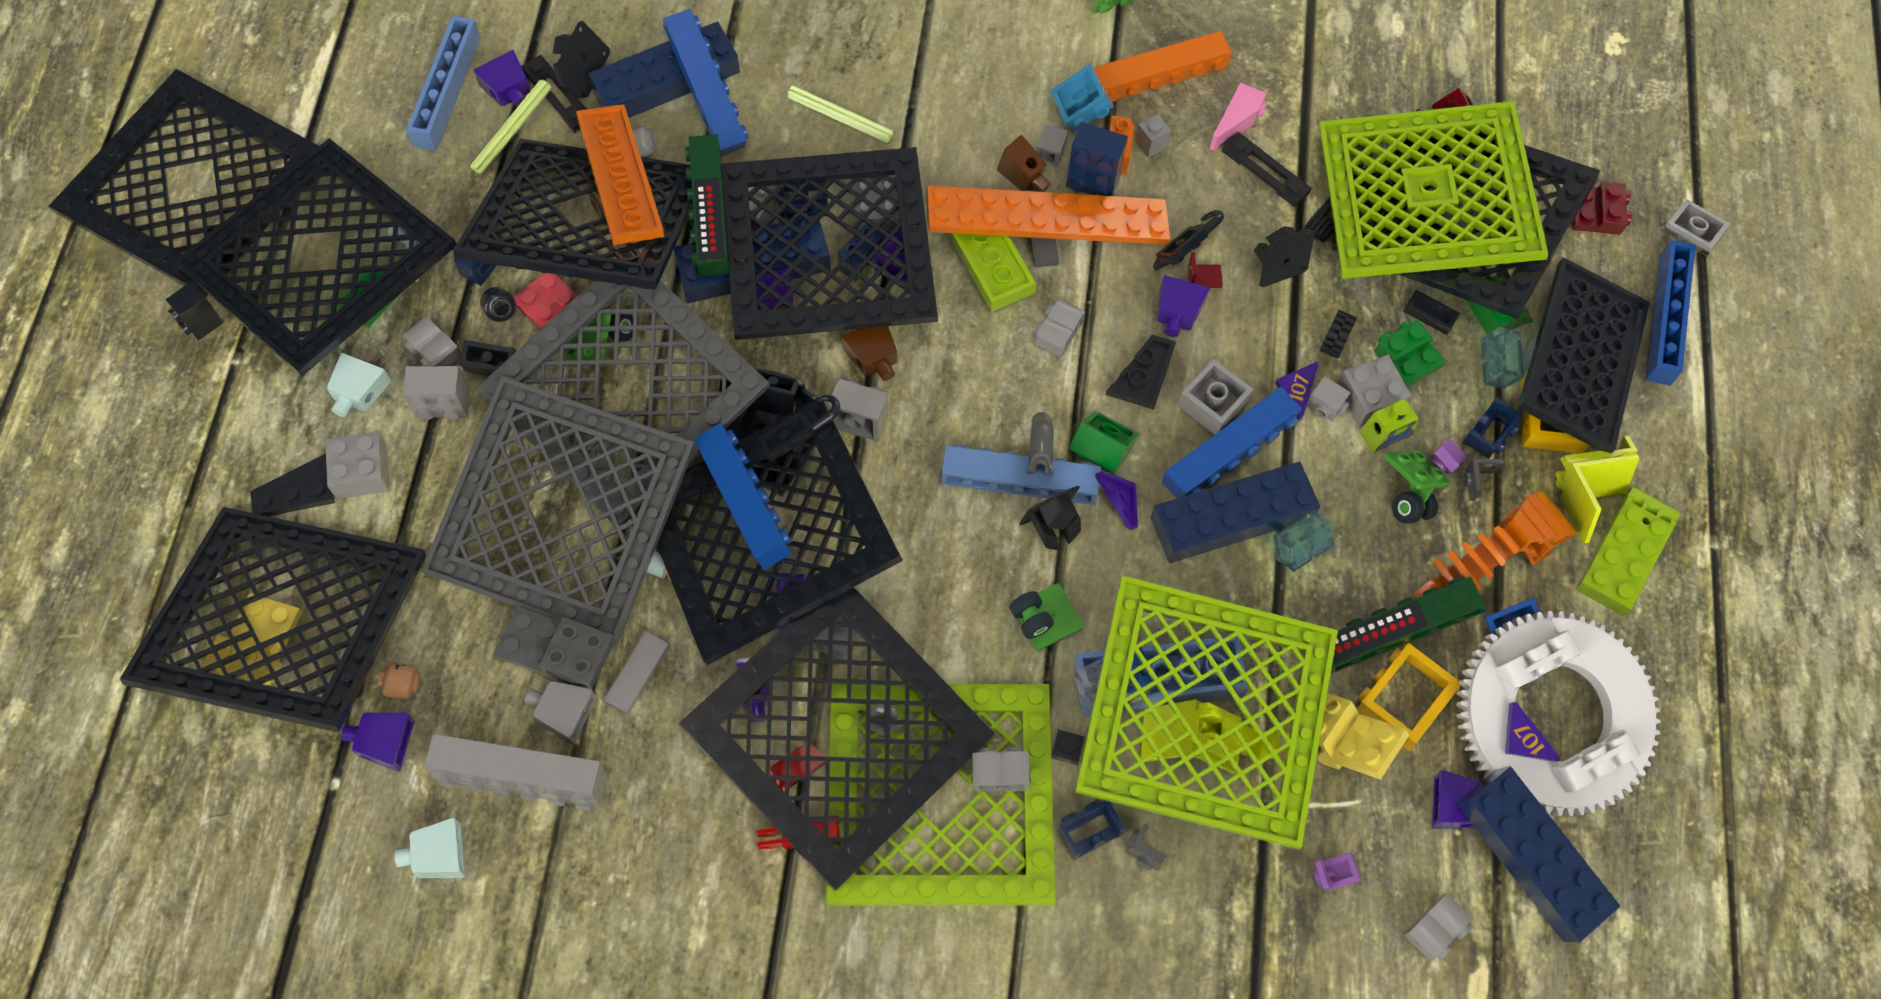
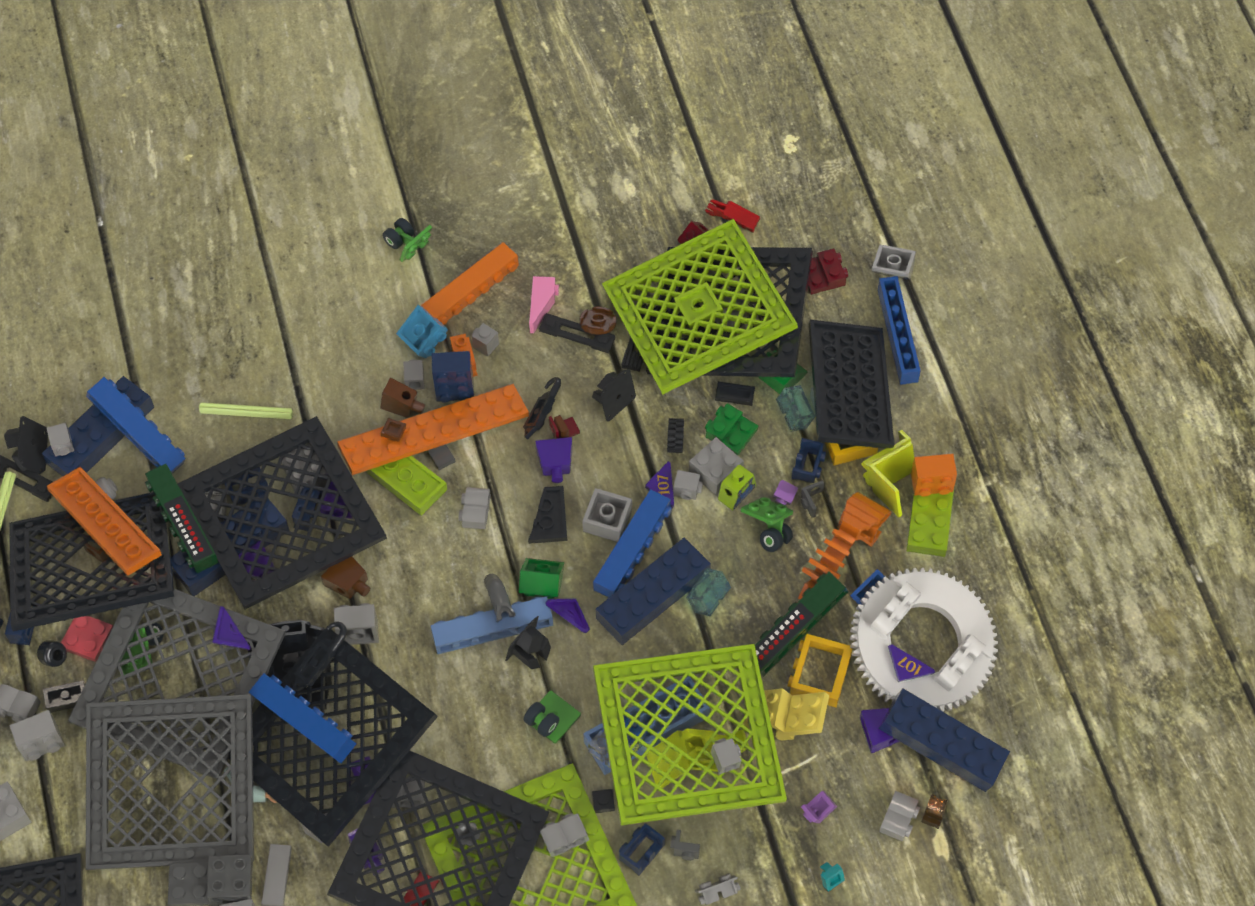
camera: 20 degrees left, 5 degrees down
none -> light grey brick [47,423,74,456]
none -> dark purple tile [212,606,251,650]
none -> reddish brown tile [381,418,406,442]
none -> reddish brown tile [554,415,569,438]
none -> reddish brown tile [579,306,617,335]
none -> light grey hinge [695,873,741,905]
none -> red arm [705,200,760,233]
none -> light grey brick [711,738,741,774]
none -> teal tile [820,862,845,892]
none -> orange brick [911,454,957,497]
none -> clear orange leg [921,794,948,829]

